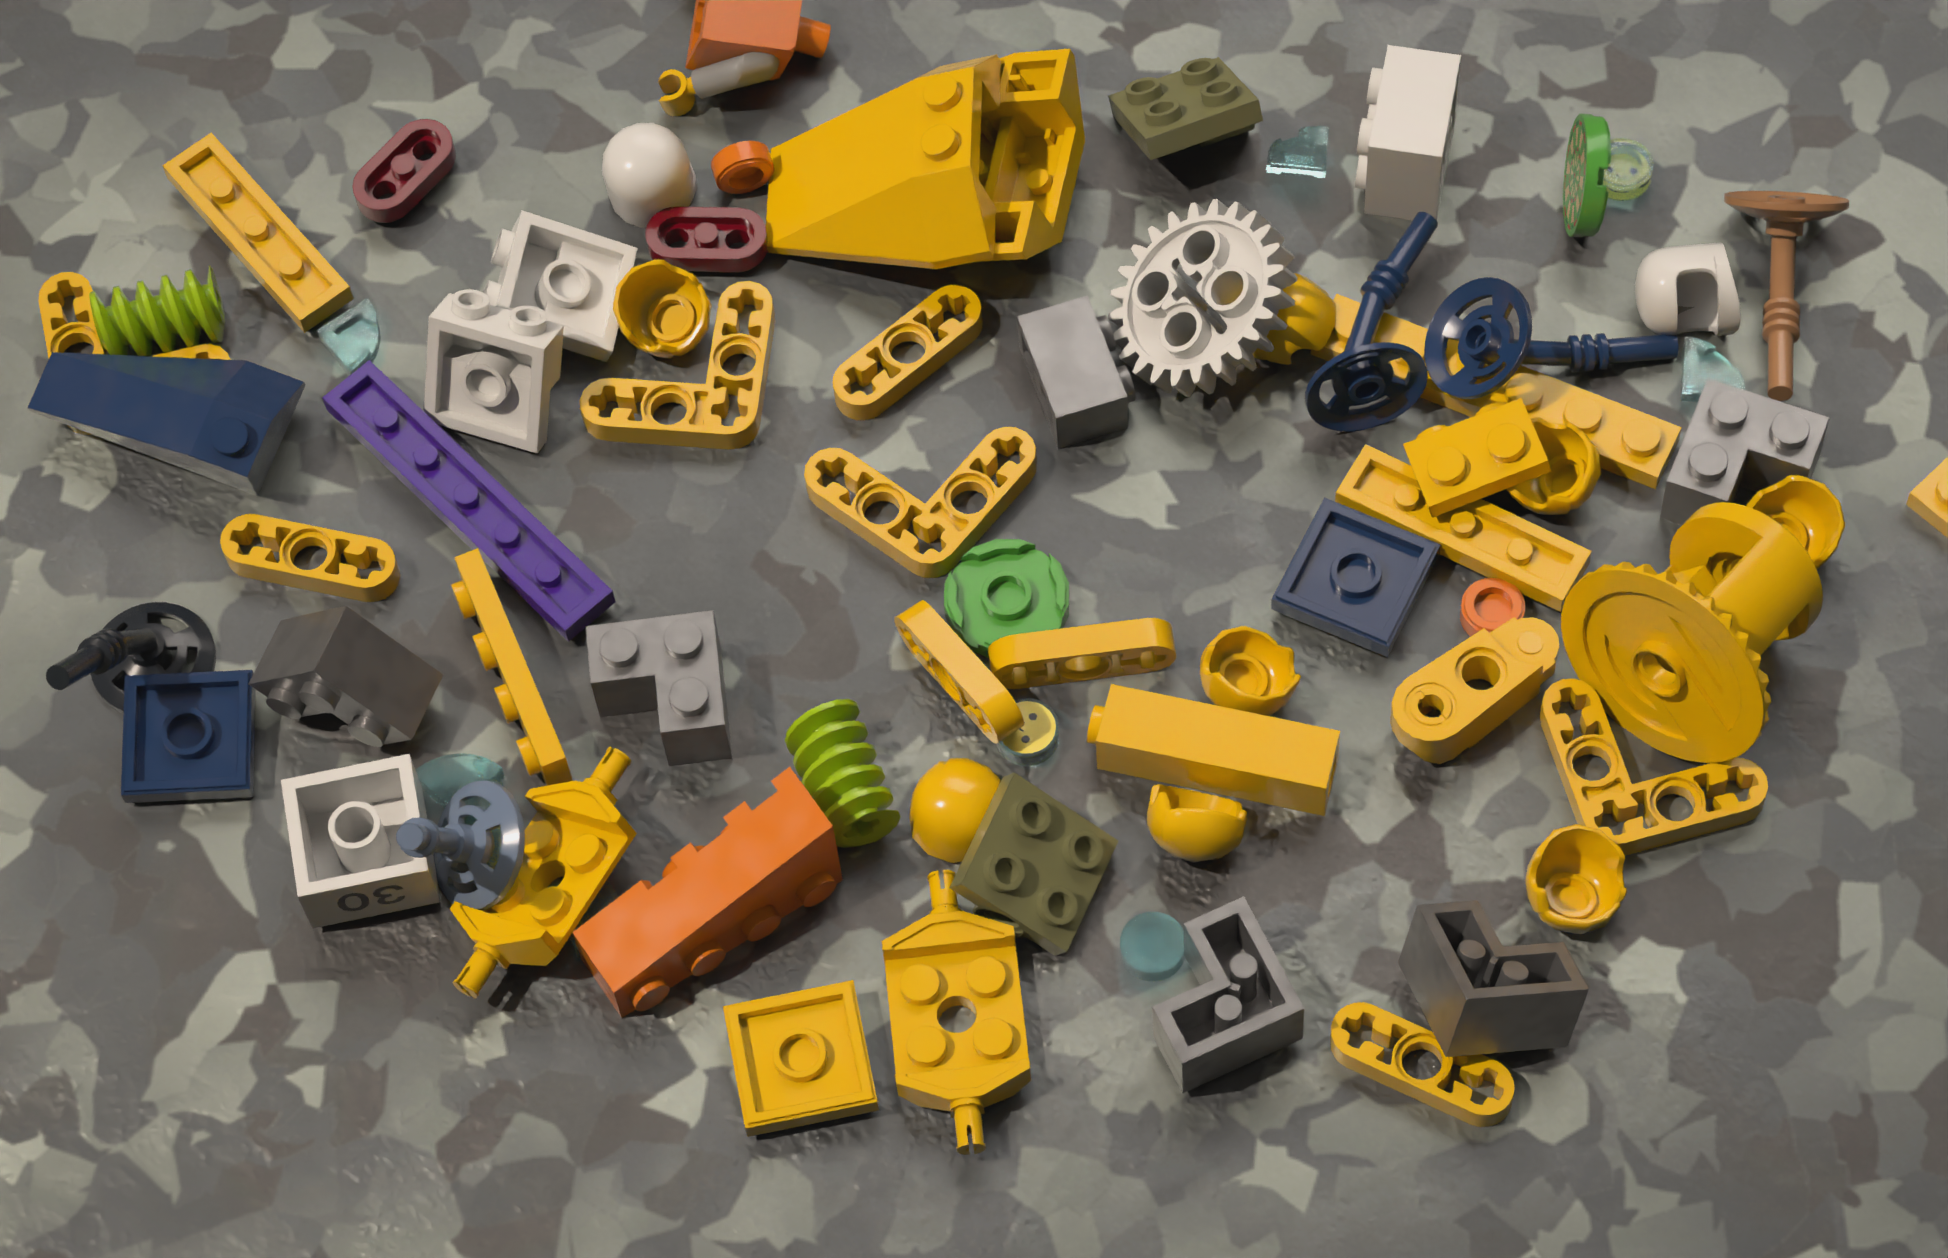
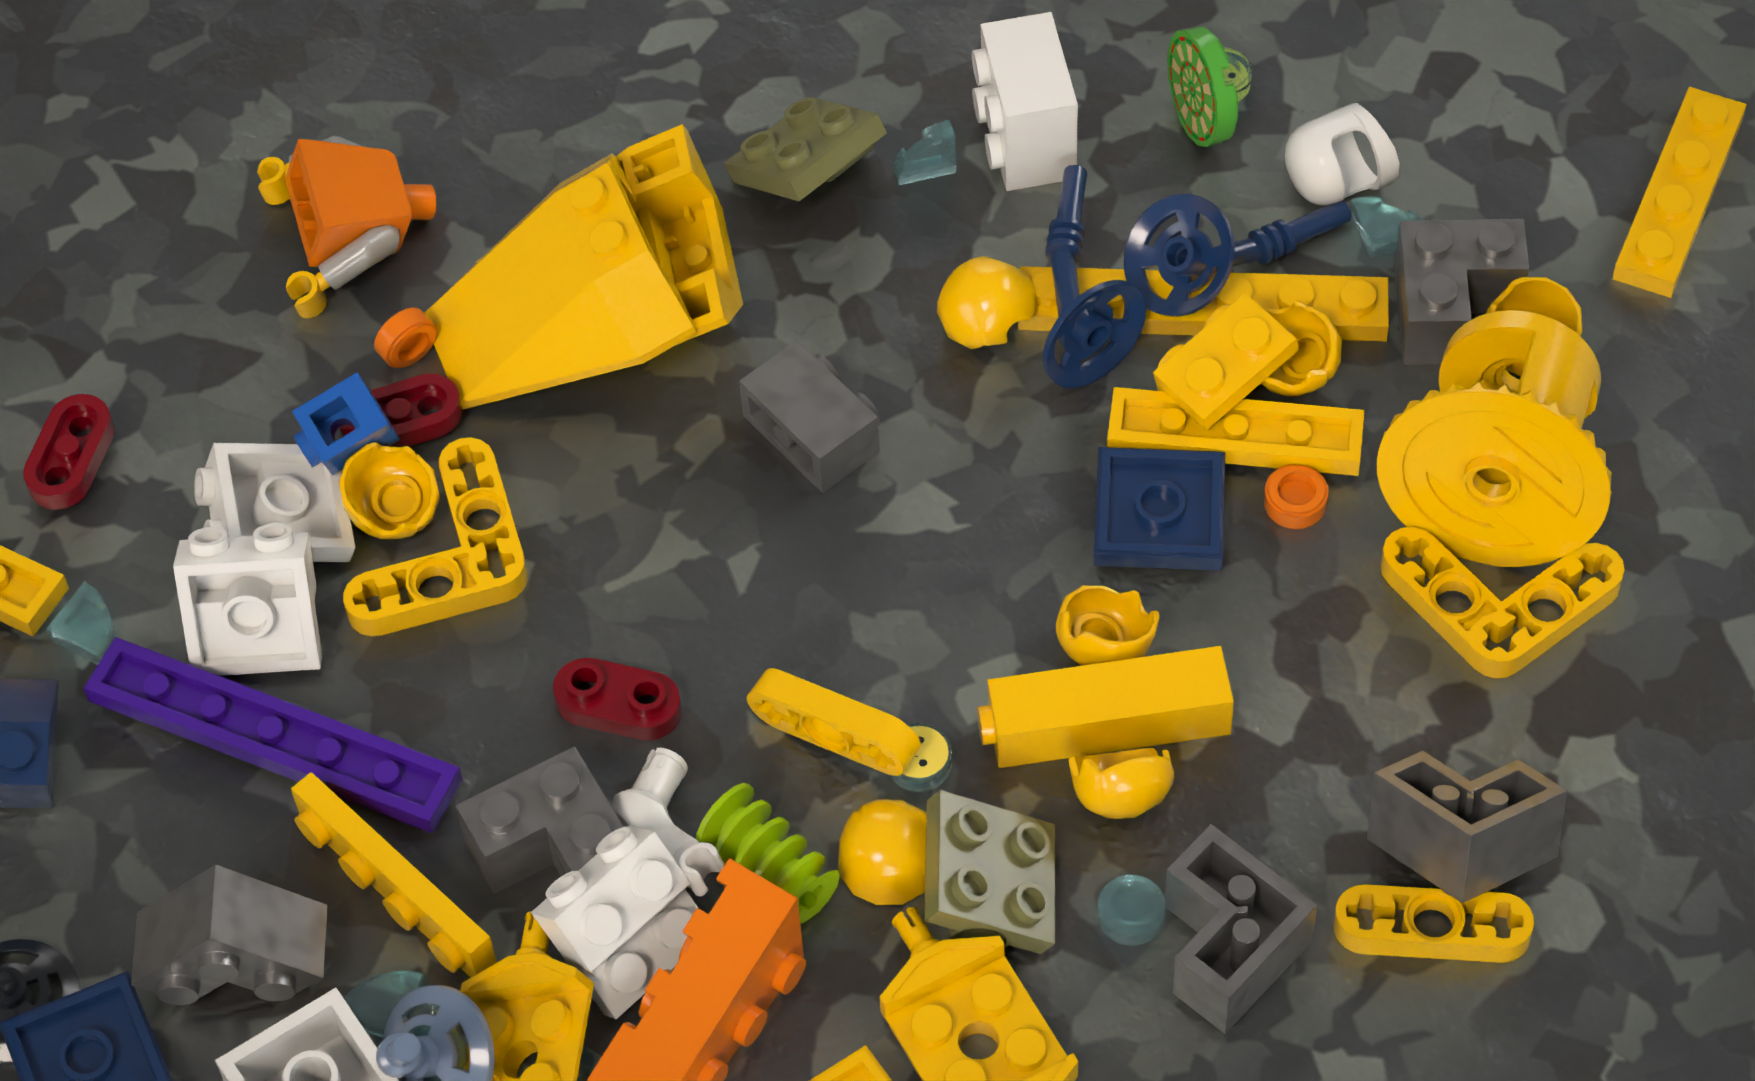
camera: 25 degrees left, 5 degrees down
yellow beam [220,514,400,602] -> none
white helmet [602,123,697,228] -> none
yellow beam [804,427,1037,578] -> none
yellow beam [833,285,982,420] -> none
bright green tile [944,539,1070,658] -> none
yellow beam [988,618,1176,689] -> none
white gear [1108,199,1297,397] -> none
yellow piece [1390,617,1559,764] -> none
yellow hair [1525,824,1627,934] -> none
medium nougat dish [1724,191,1849,401] -> none
none -> blue brick [292,372,400,475]
none -> white plate [531,825,698,1019]
none -> dark red plate [553,658,682,741]
none -> white arm [611,748,725,896]

